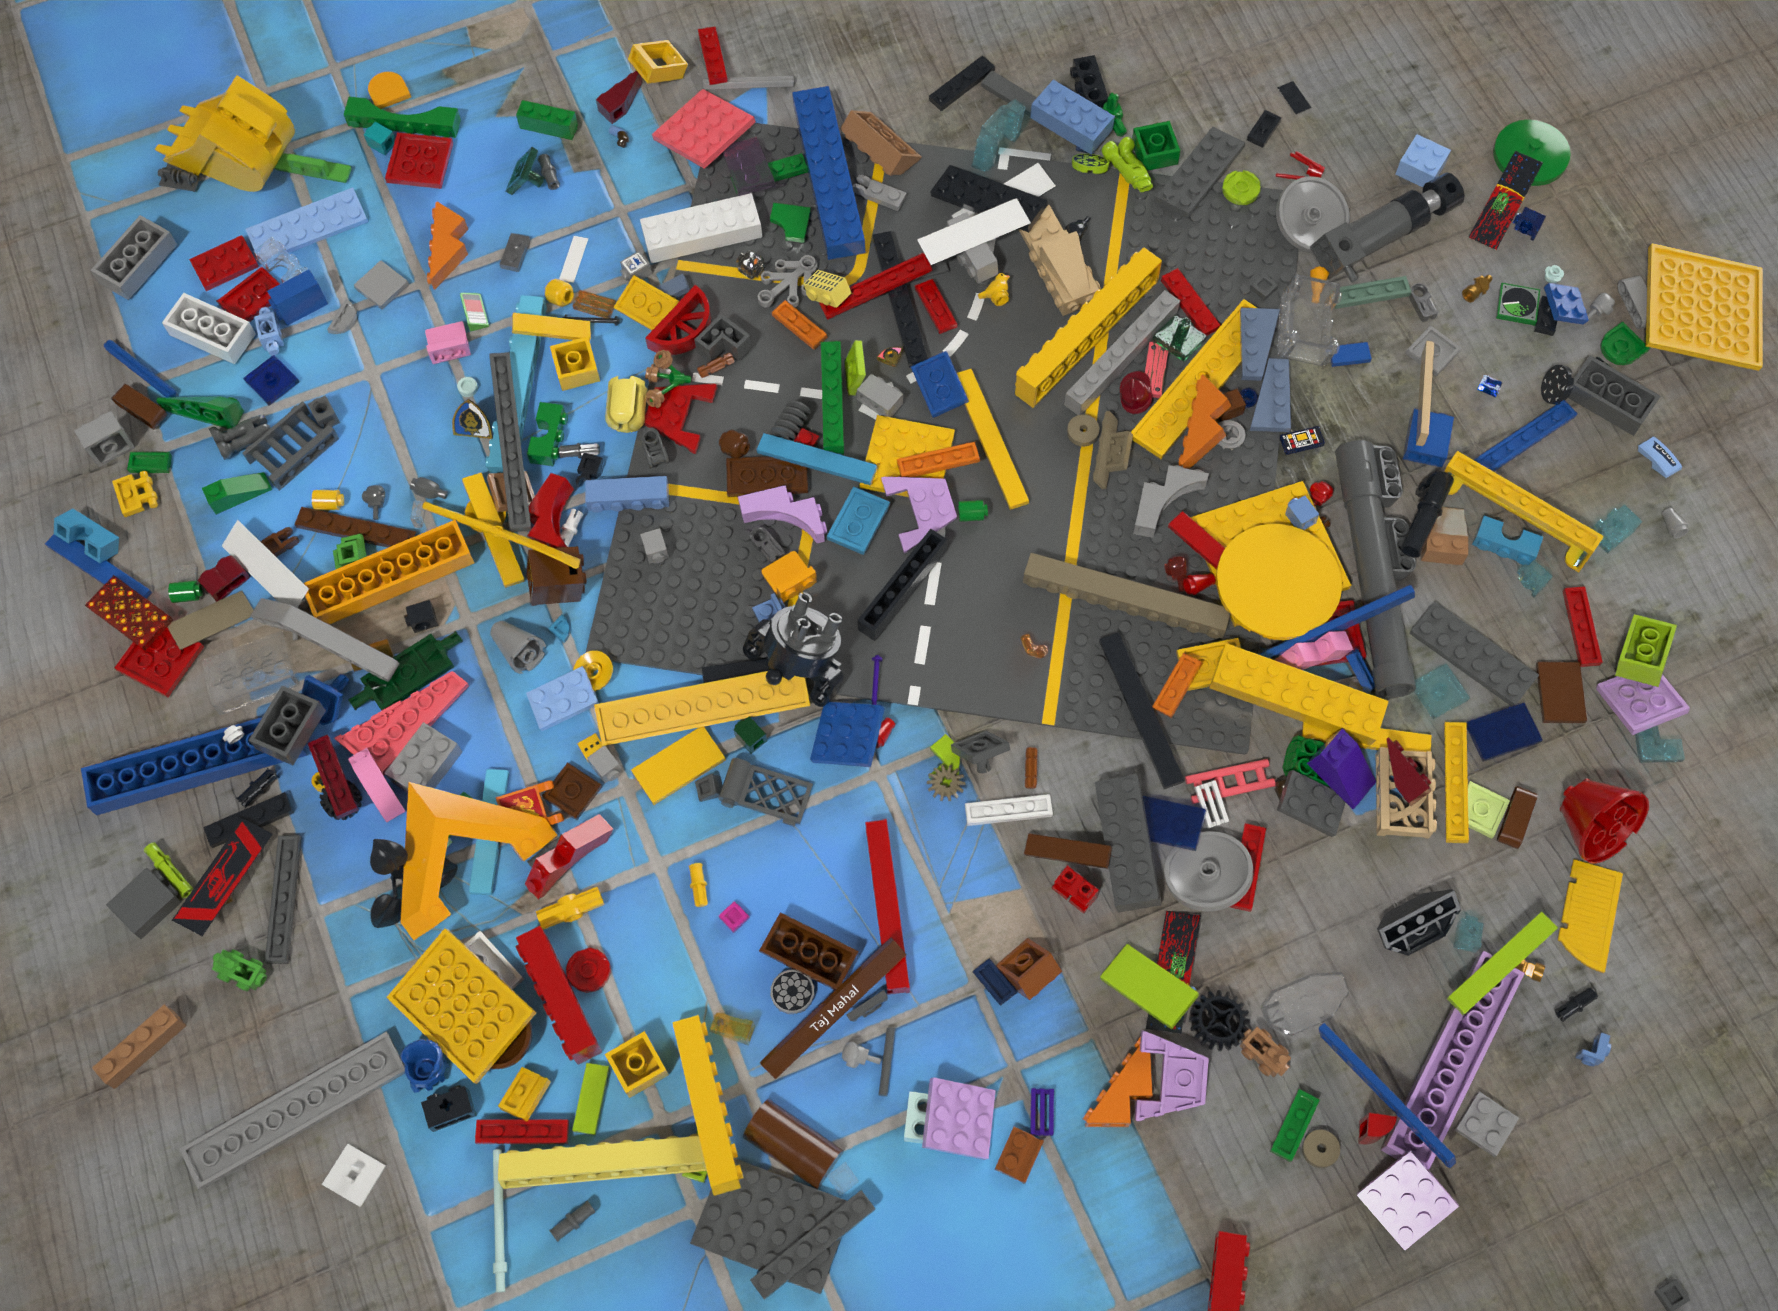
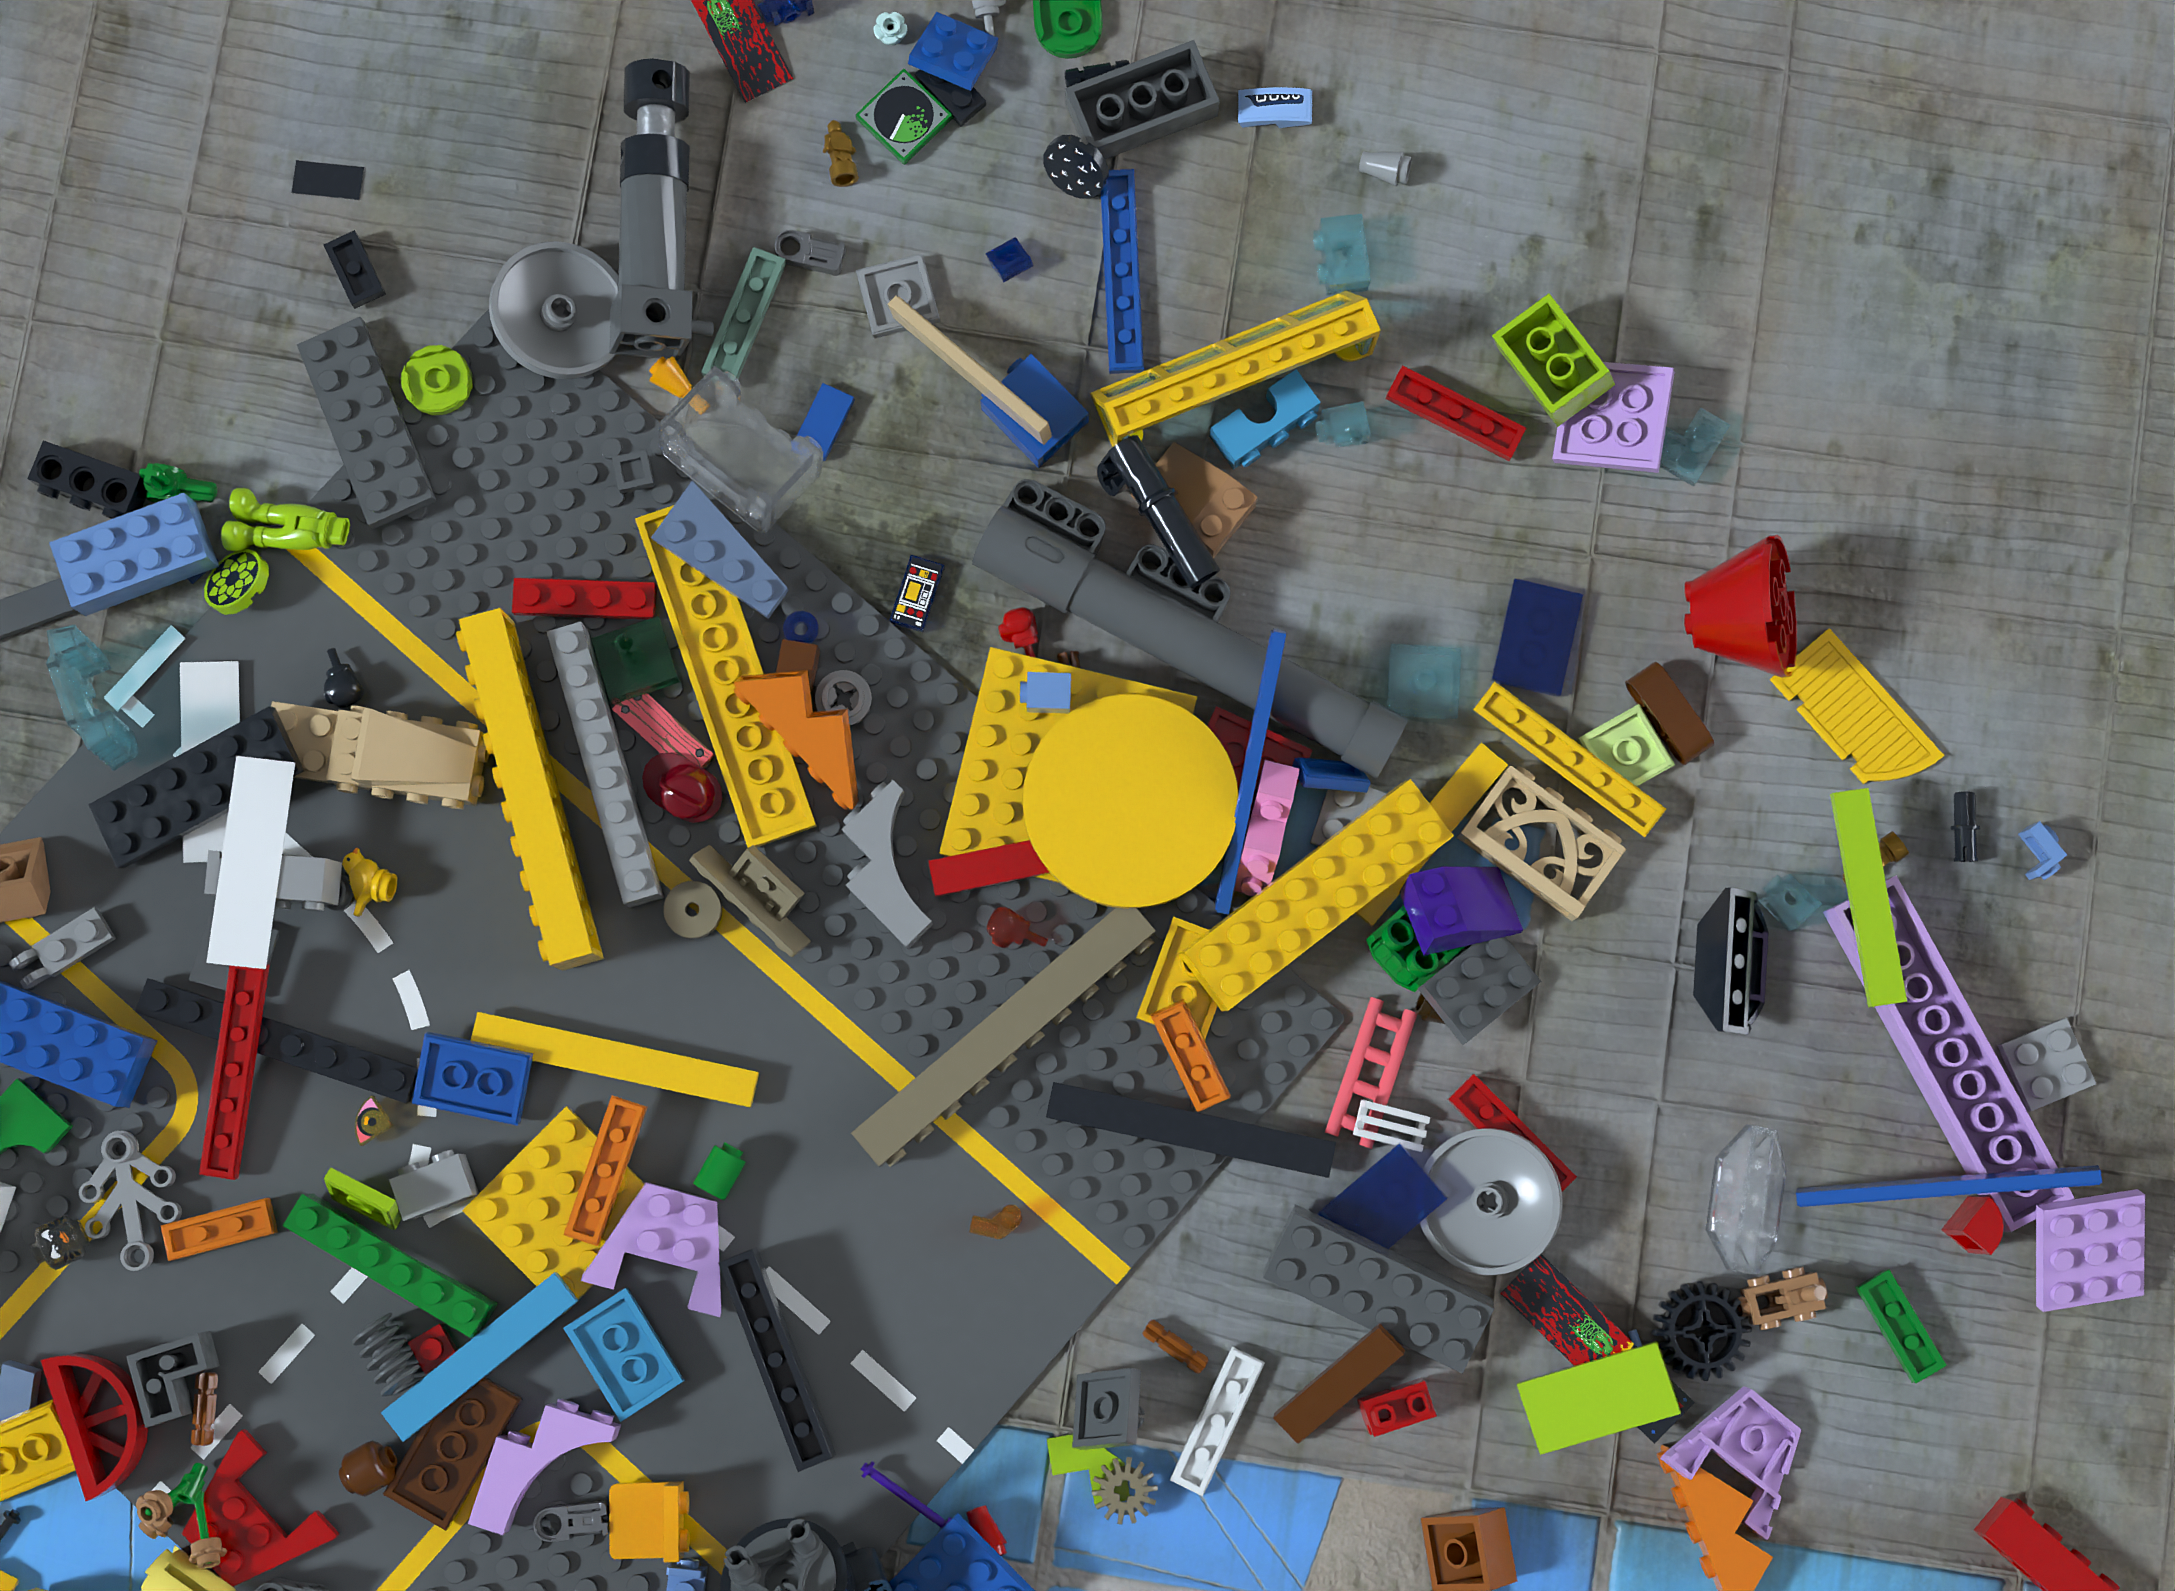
camera: 60 degrees left, 15 degrees up
light yellow brick [803,270,851,308] -> none
red tile [915,279,957,334] -> none
green brick [1132,121,1180,171] -> none
red cone [1183,573,1216,595] -> none
sand blue wing [1250,358,1291,432] -> none
red plant [1275,151,1325,180] -> none
dark tan piece [1302,1130,1340,1168] -> none
dark red slope [1386,737,1432,806] -> none
light blue brick [1395,134,1451,187] -> none
dark grey plate [1409,601,1539,708] -> none
reddish brown tile [1536,662,1587,723] -> none

